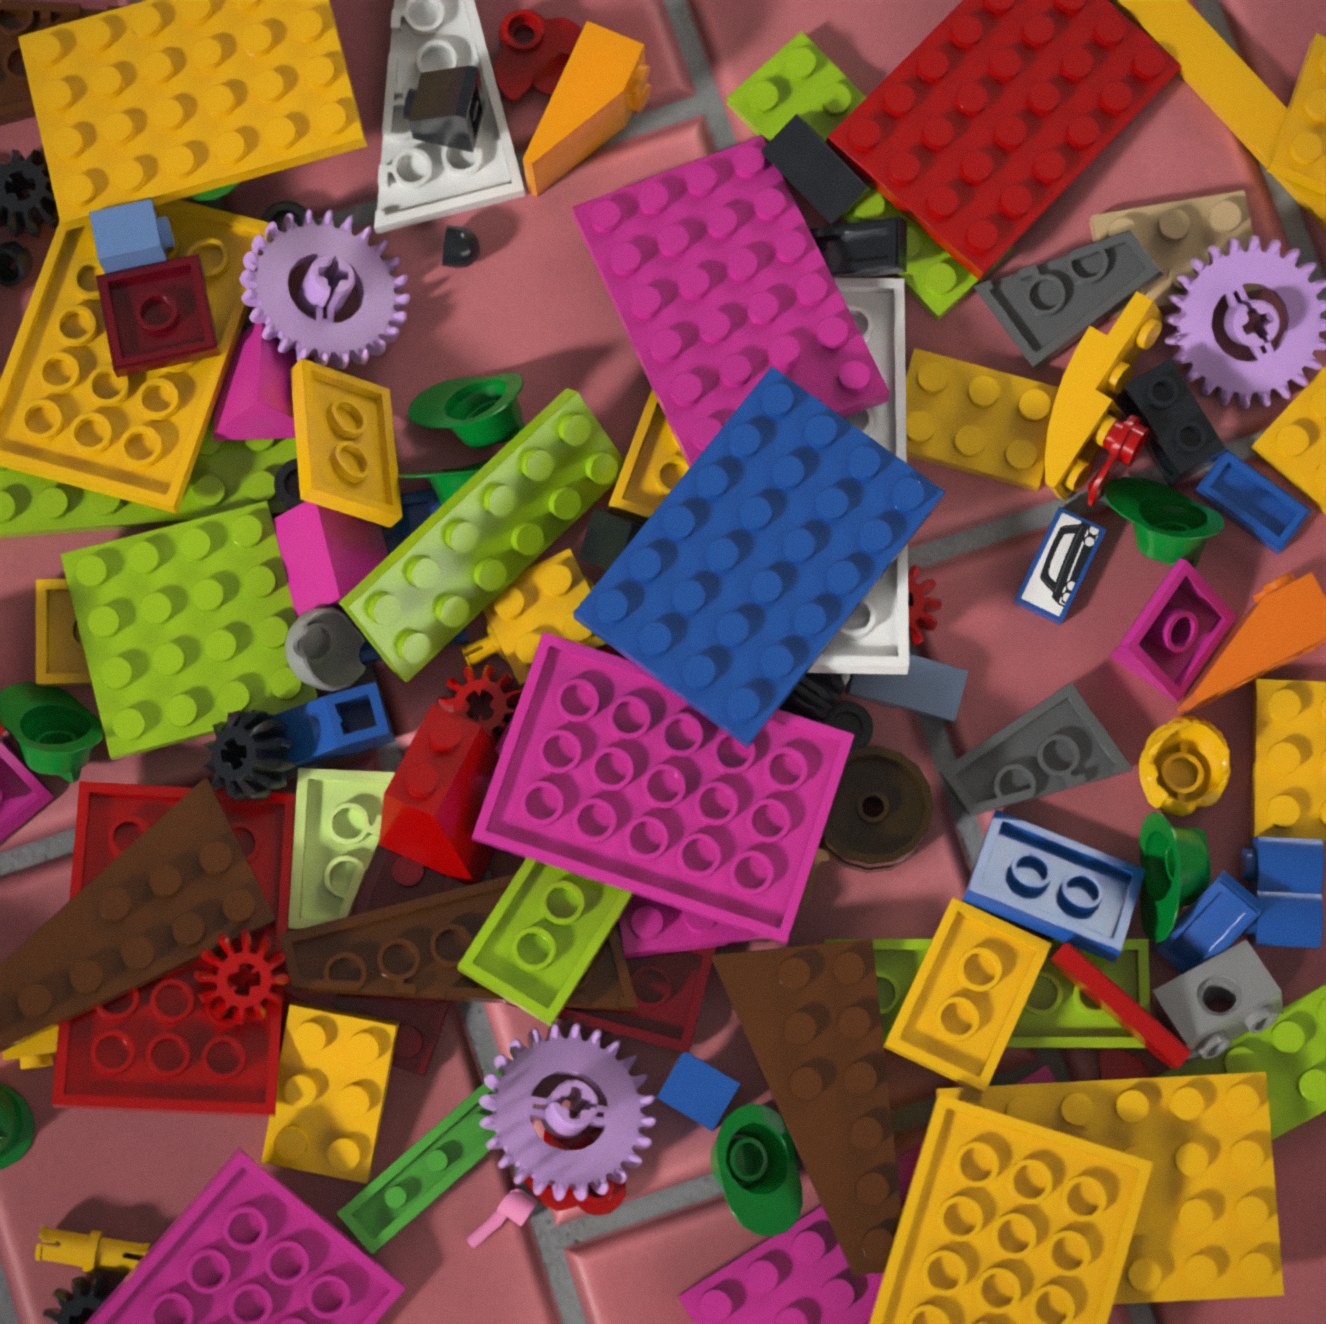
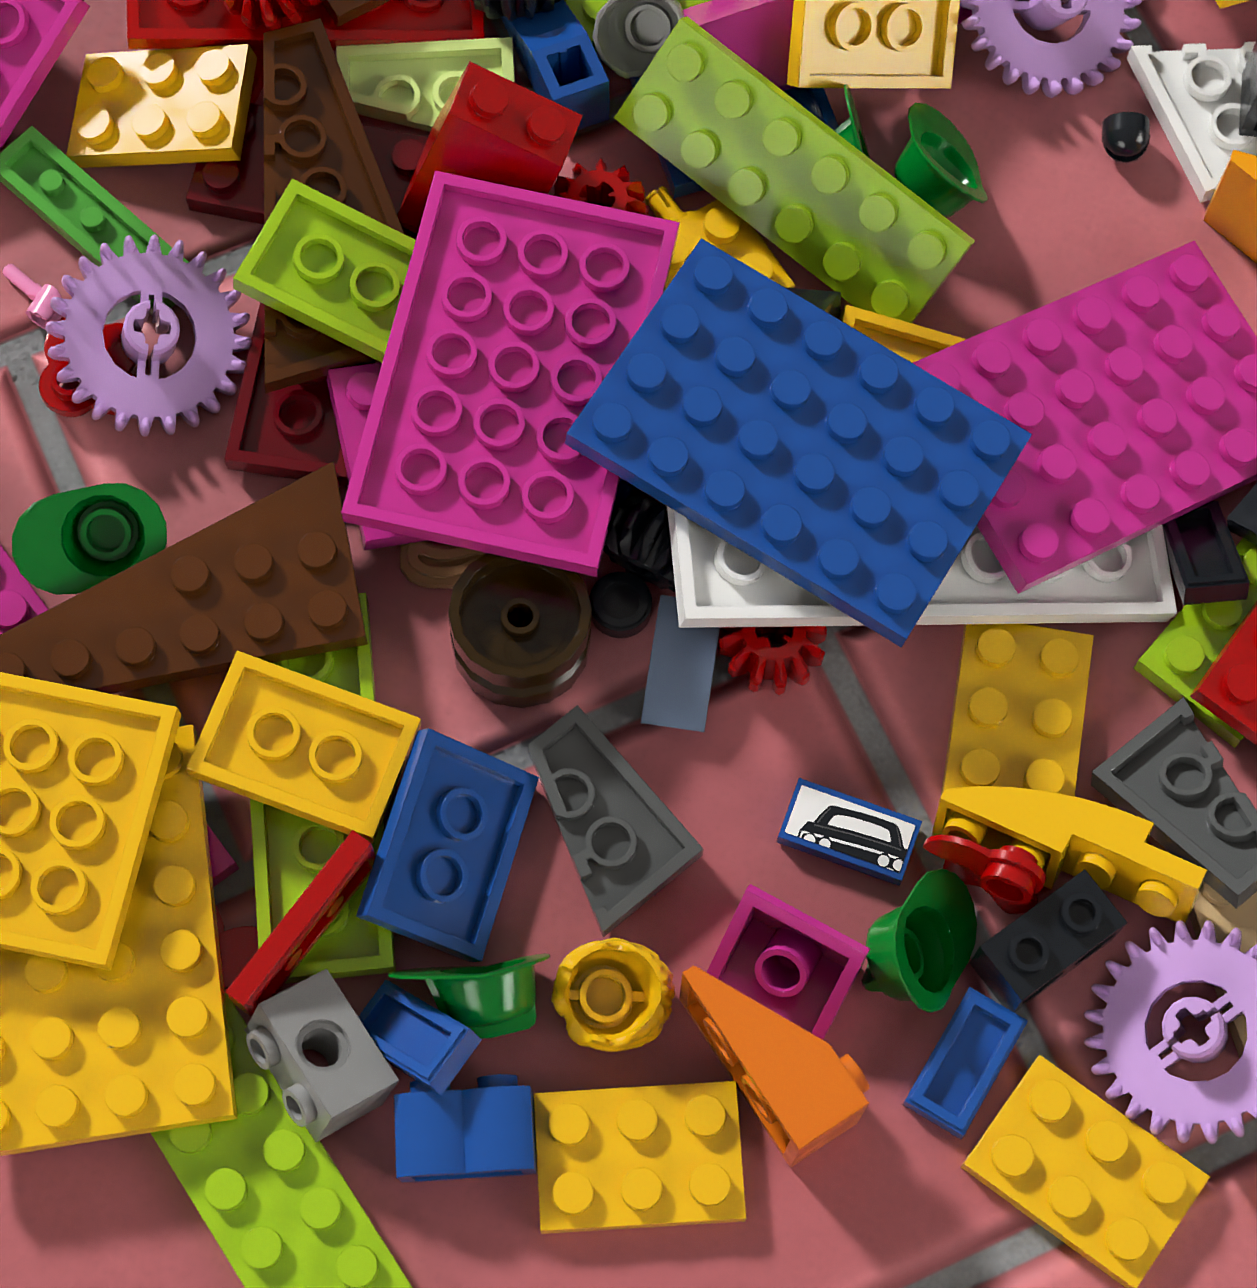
camera: 80 degrees right, 10 degrees down
blue panel [656,1052,740,1131] -> none

